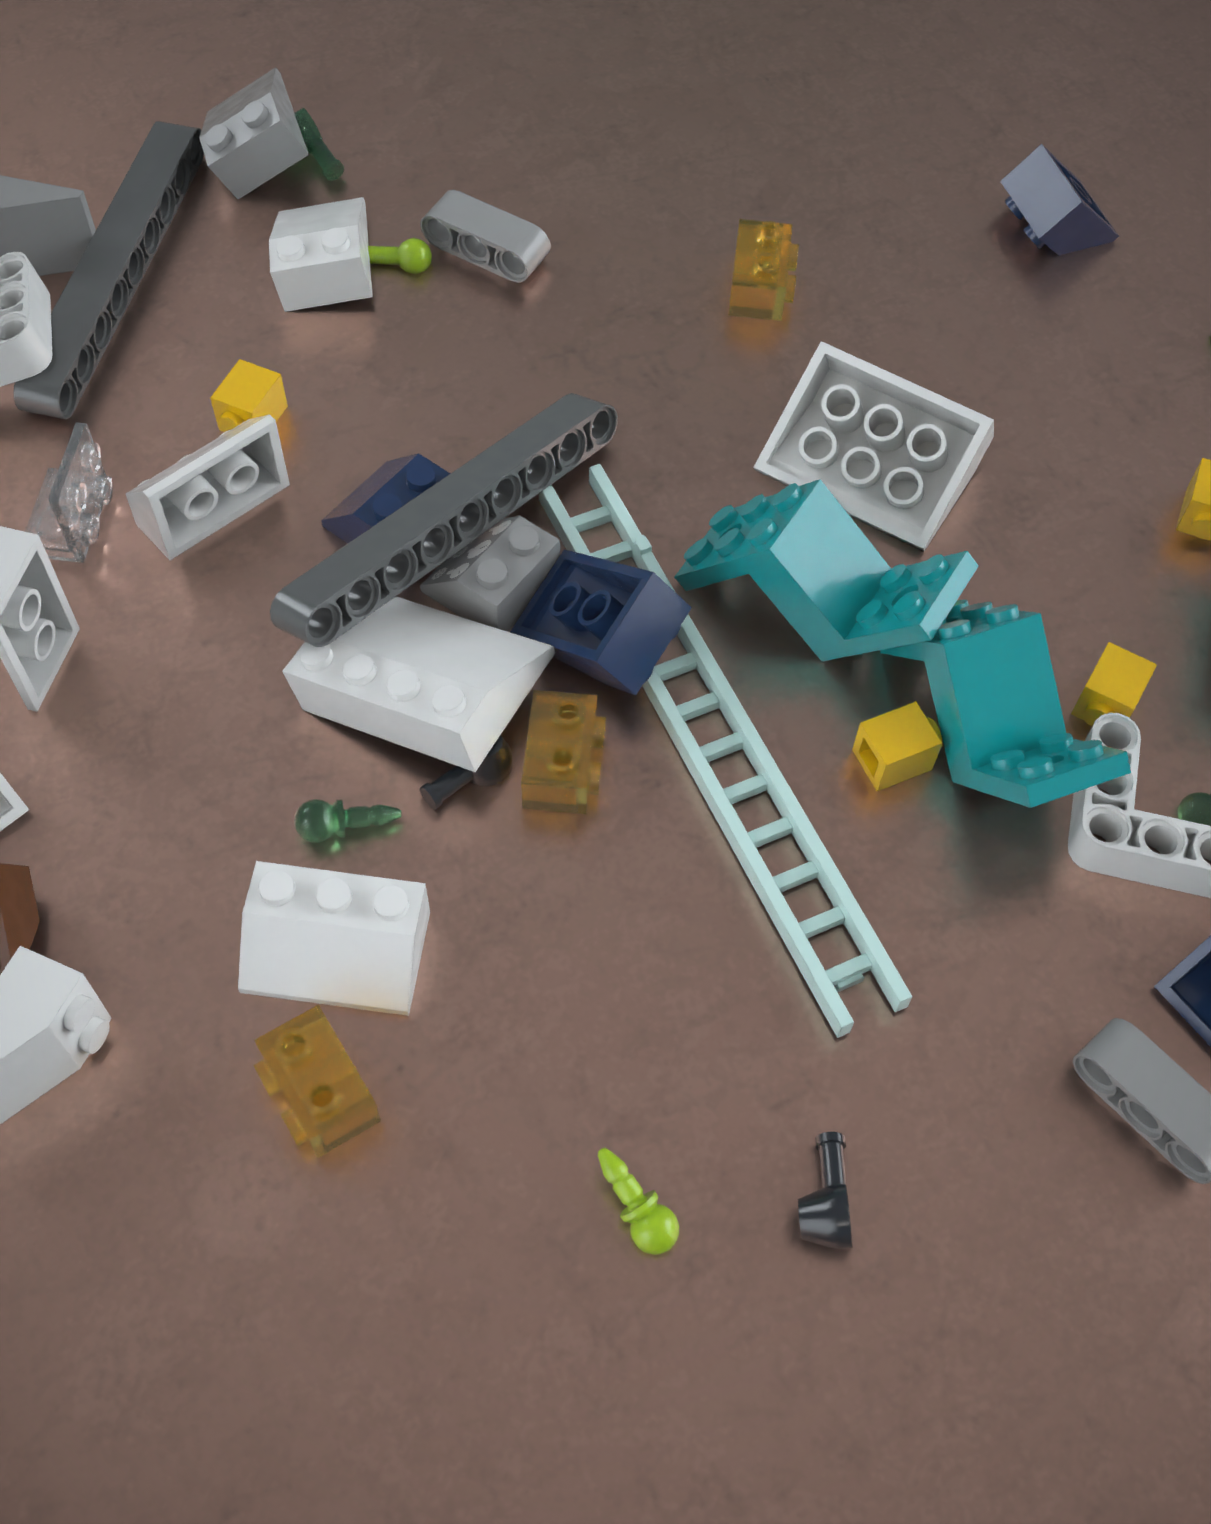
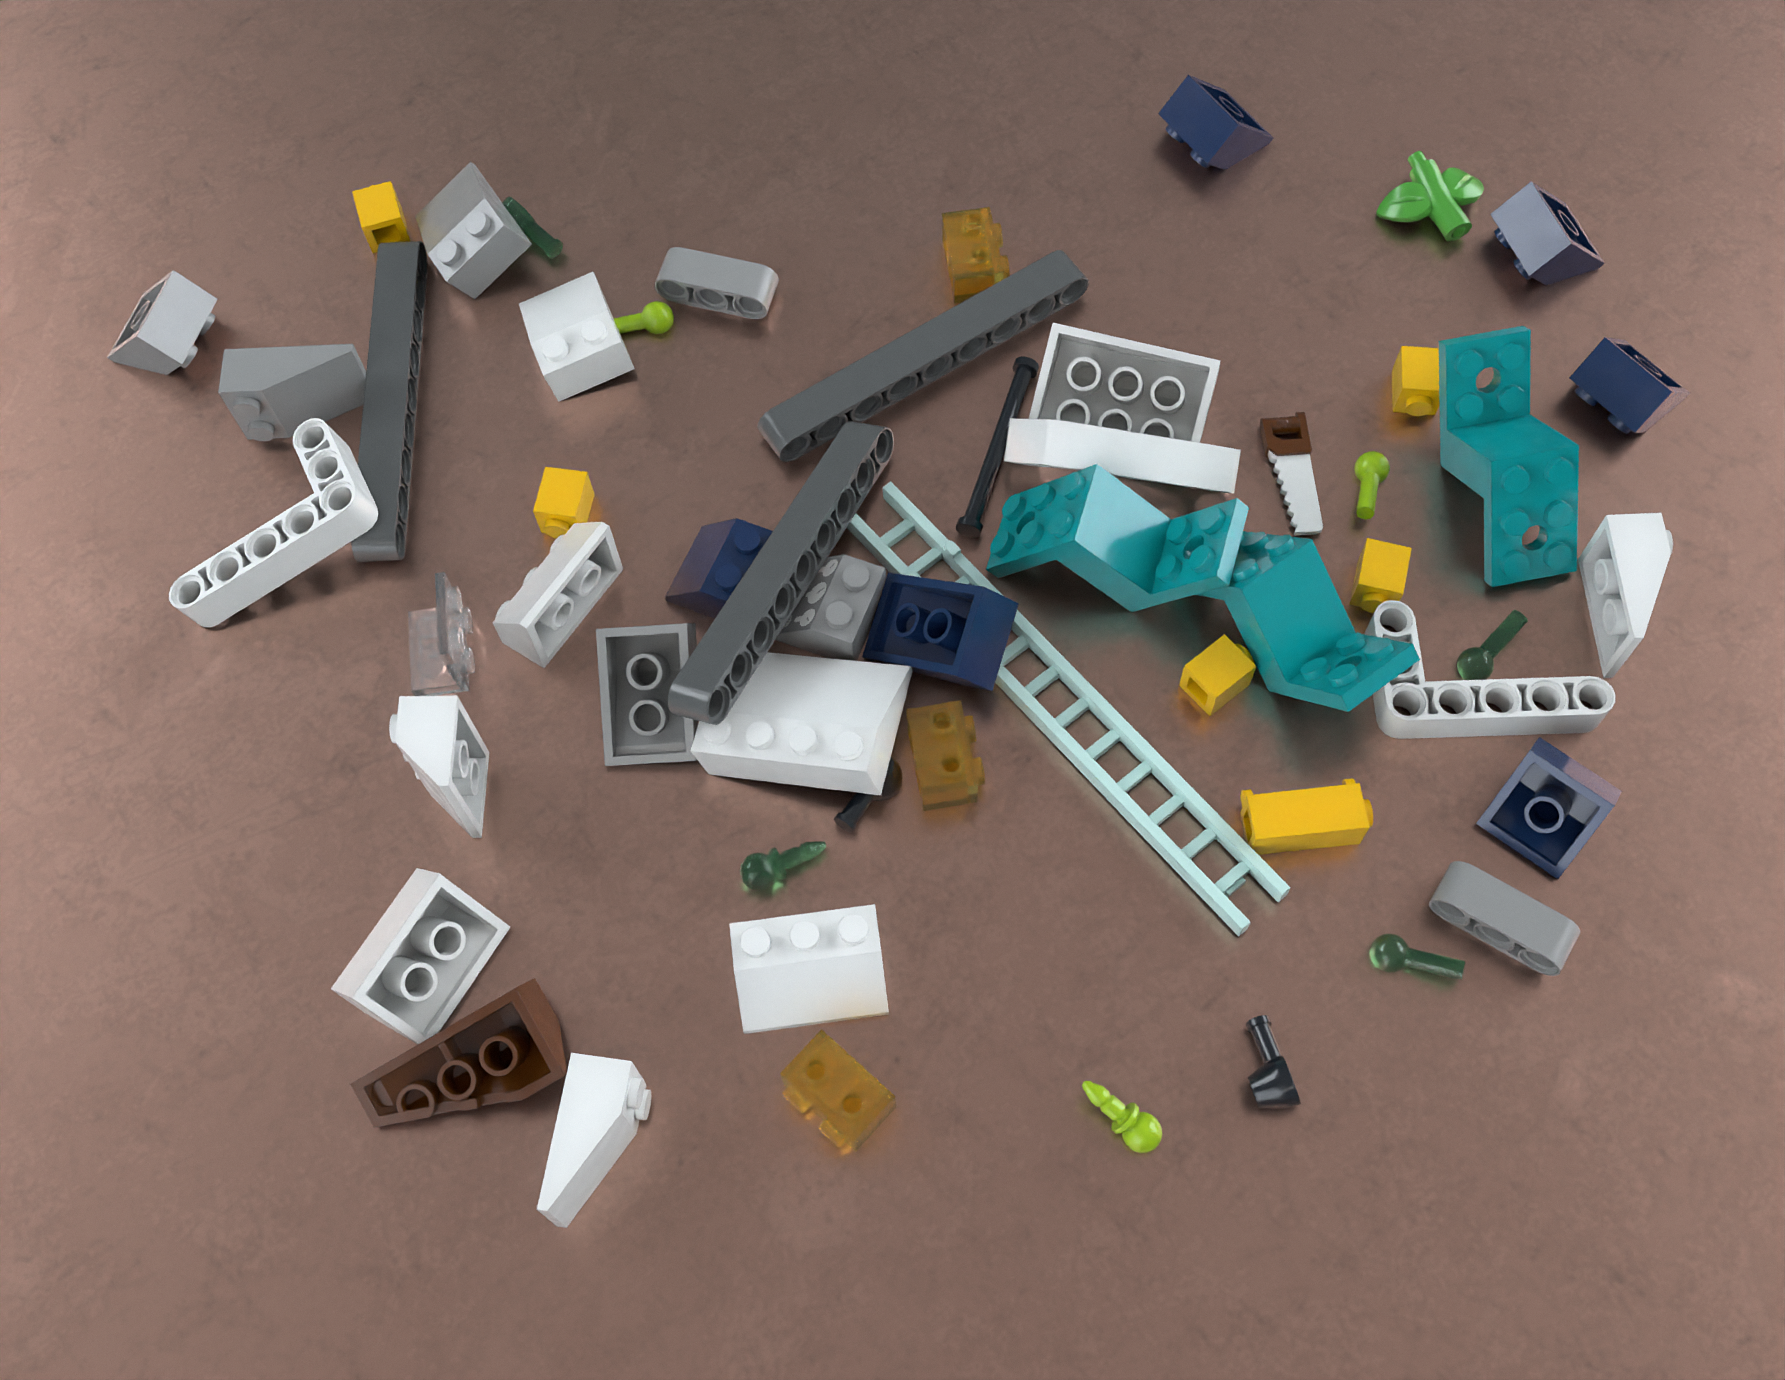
camera: 10 degrees left, 5 degrees up
none -> yellow brick [352,181,411,253]
none -> light grey slope [596,623,698,766]
none -> dark grey beam [757,250,1089,462]
none -> black bar [956,356,1039,538]
none -> white beam [1004,418,1241,494]
none -> yellow brick [1240,778,1374,855]
none -> white piece [1260,412,1323,536]
none -> lime bar [1354,451,1390,520]
none -> clear green bar [1370,933,1466,981]

